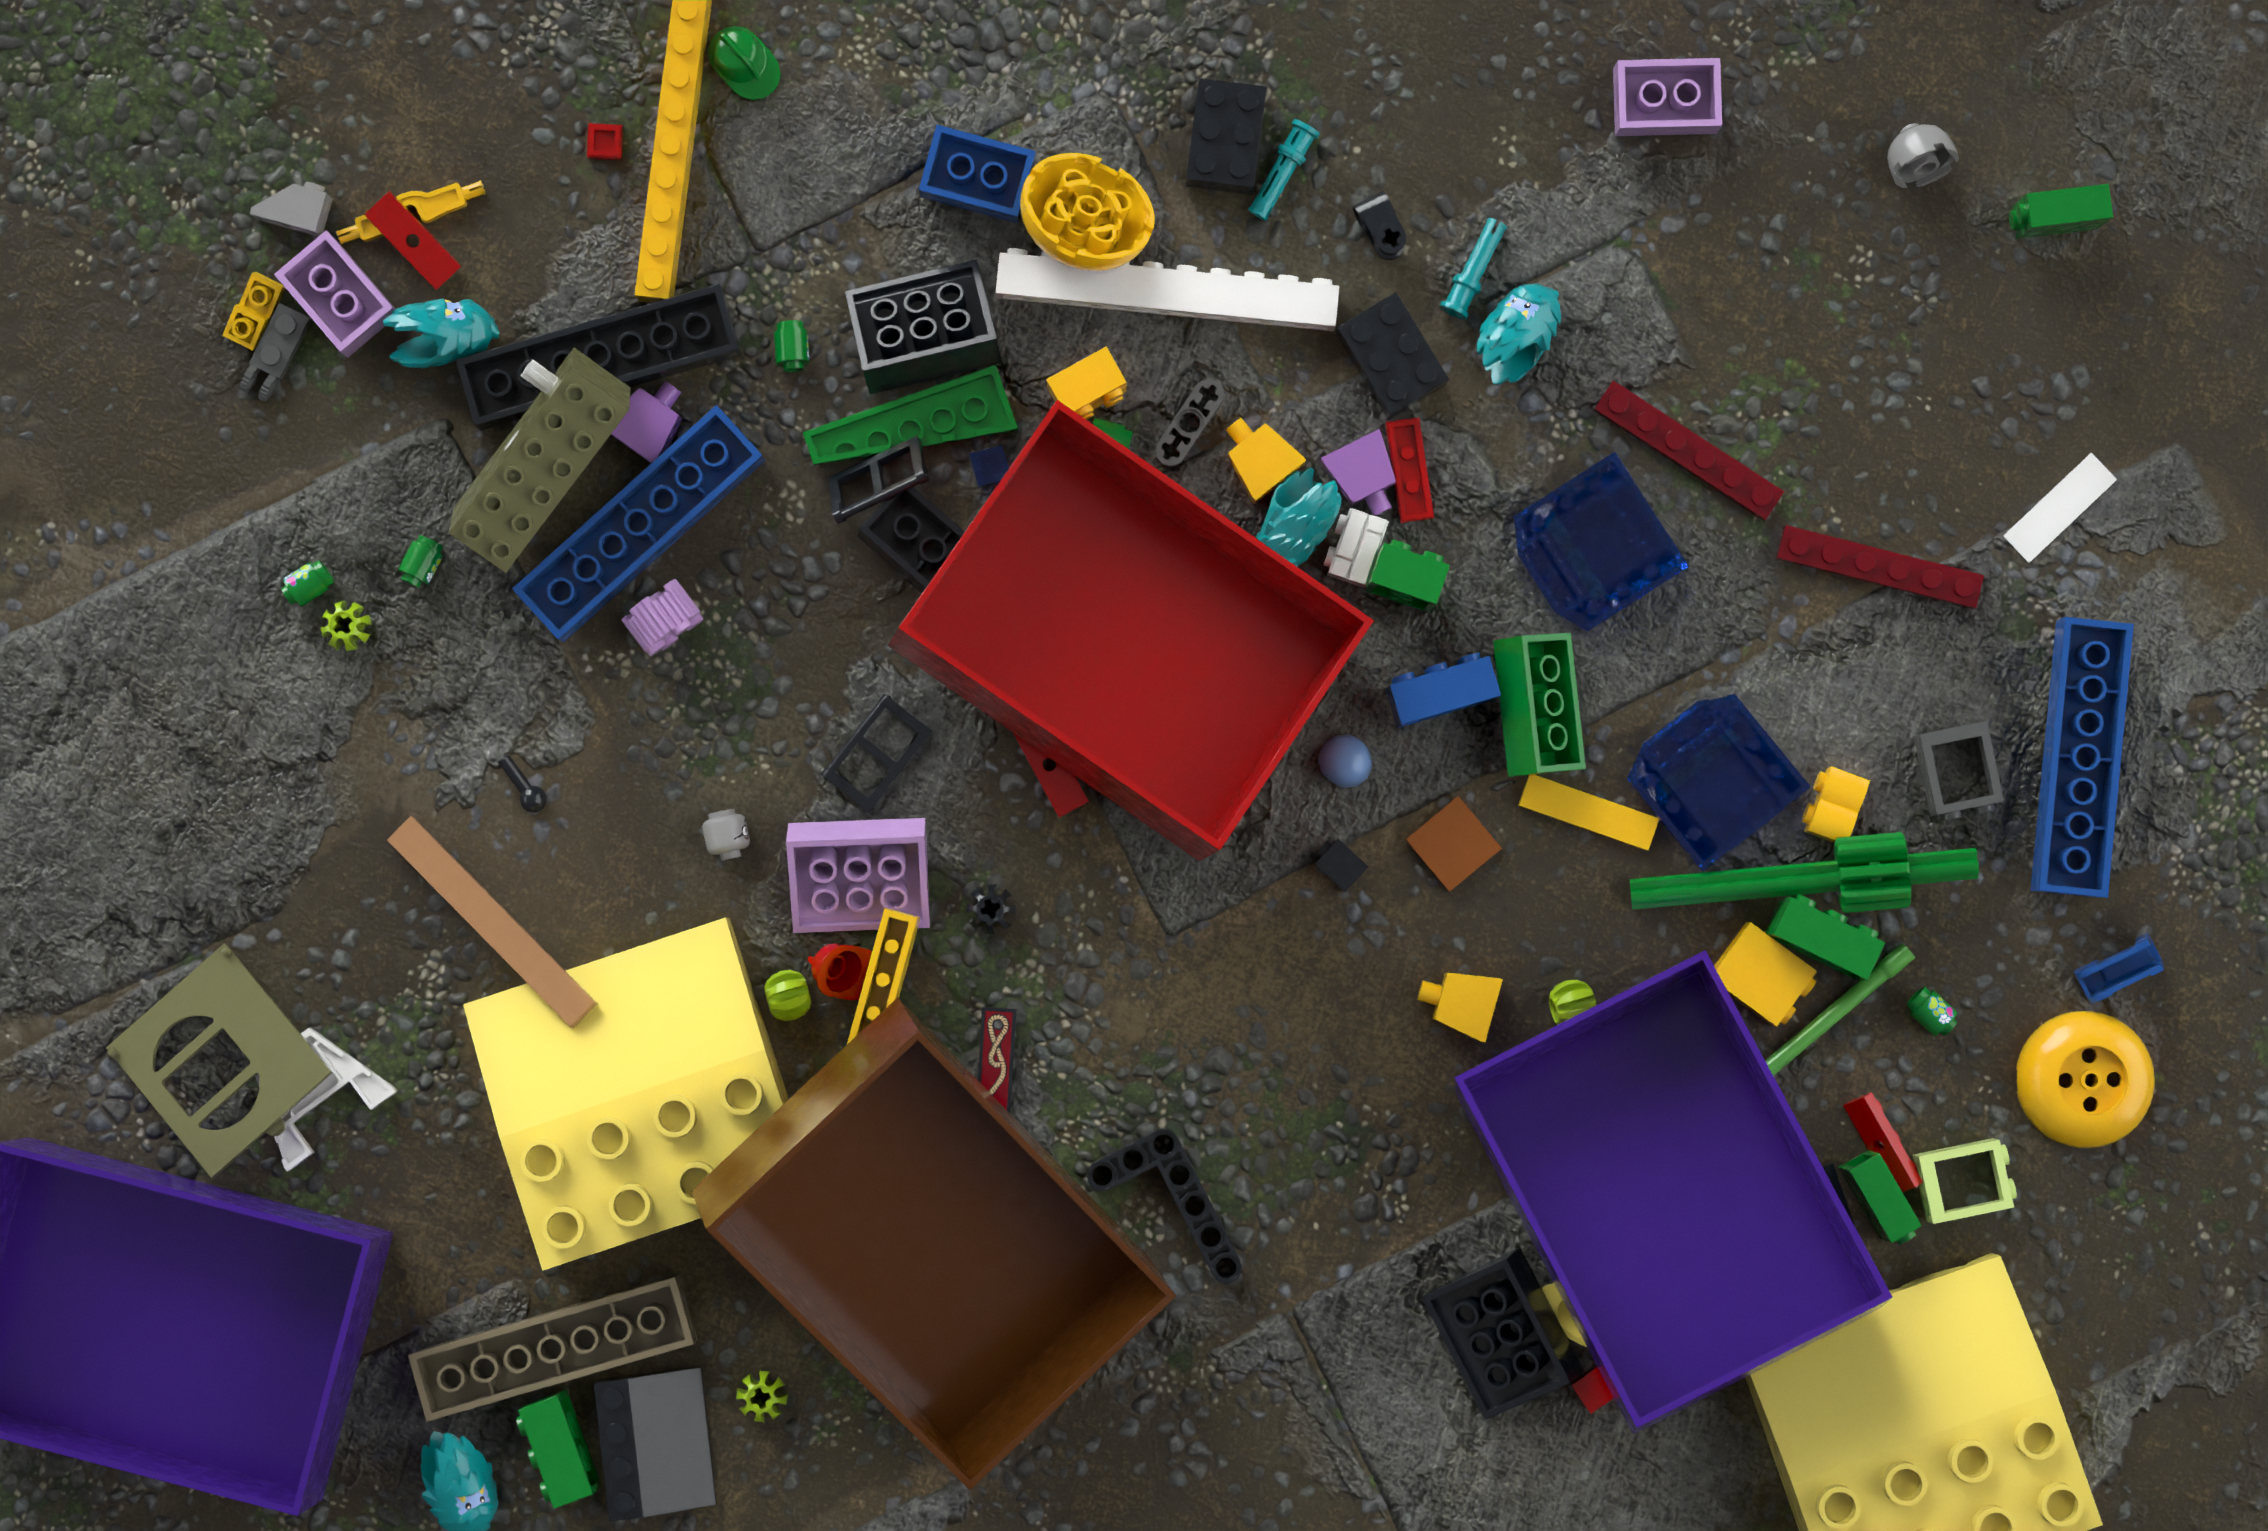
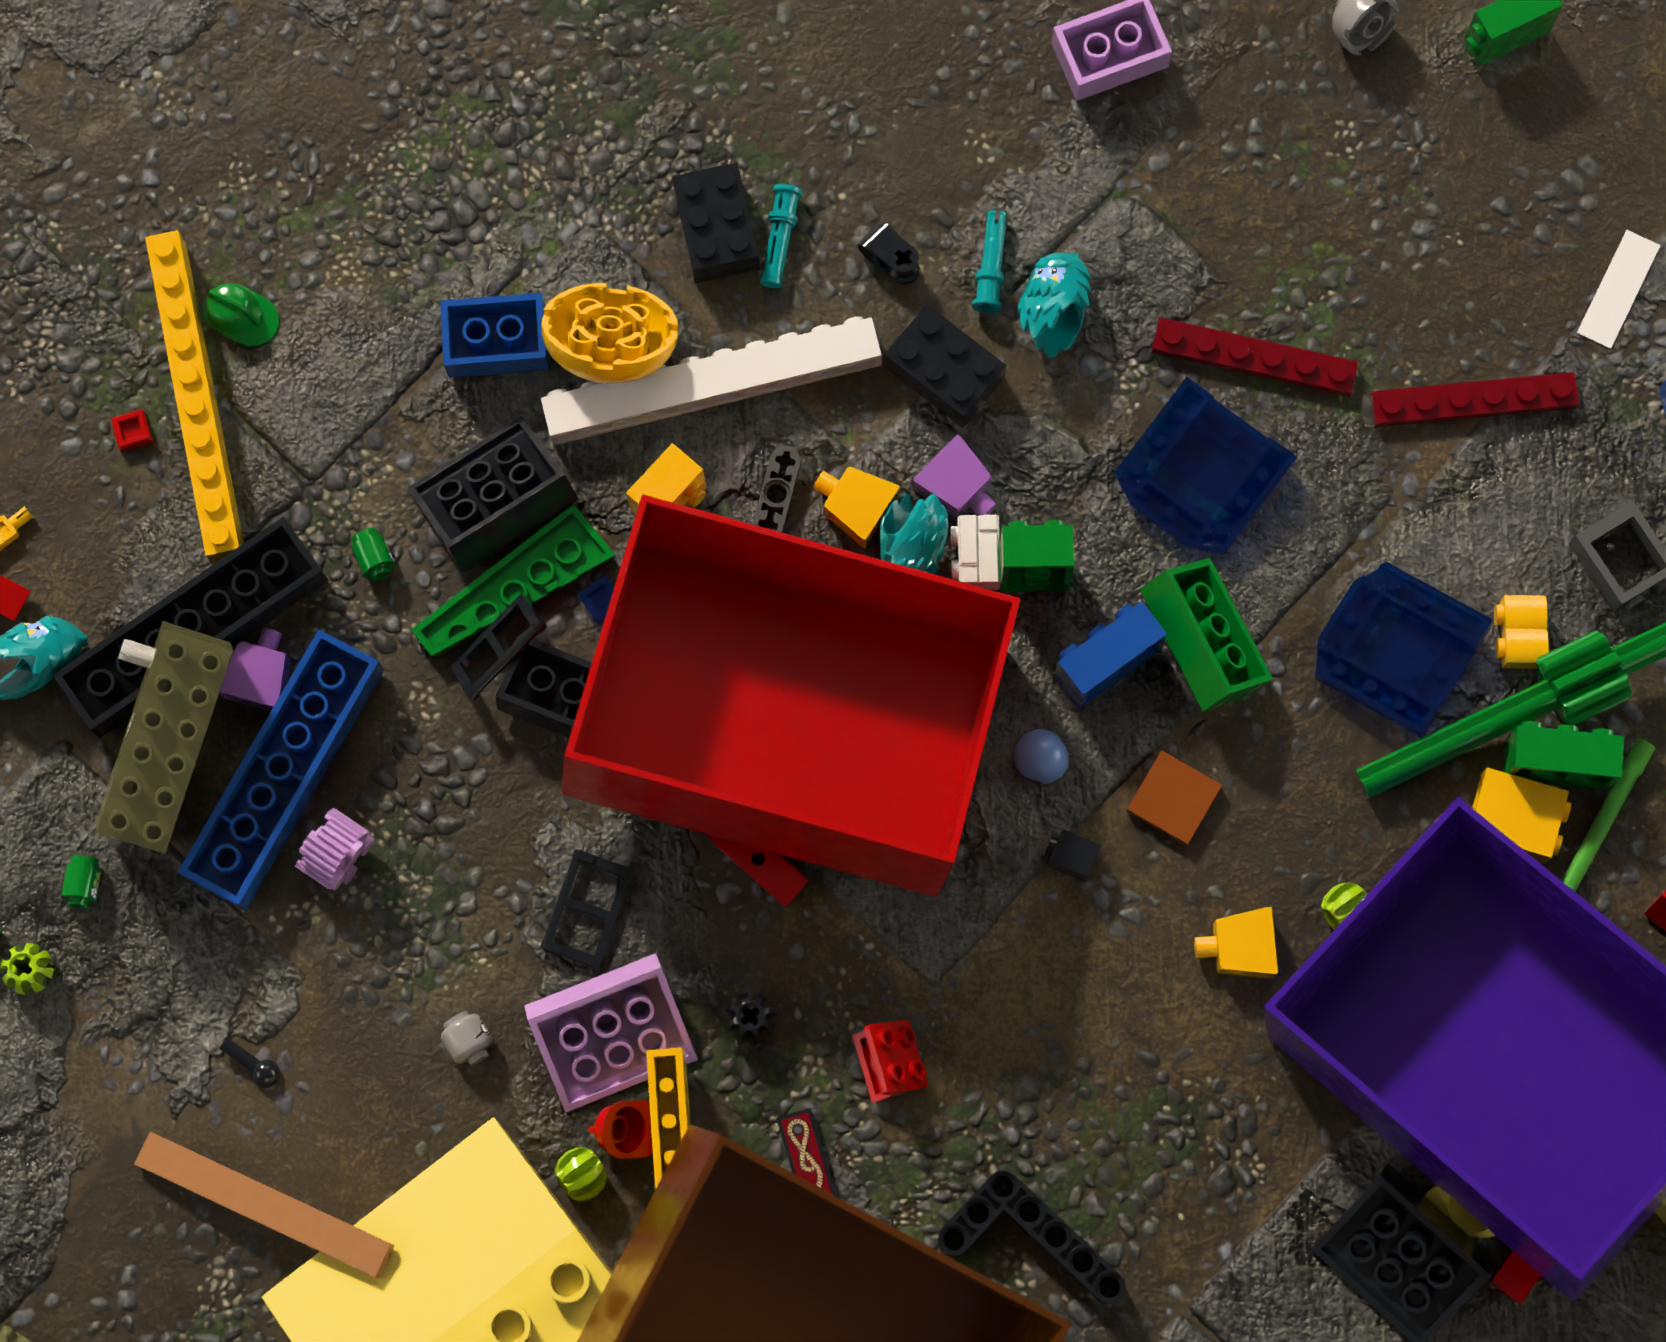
camera: 15 degrees left, 10 degrees down
red tile [1385,417,1434,524] -> none
yellow tile [1518,775,1660,851] -> none
none -> red bracket [852,1020,929,1103]

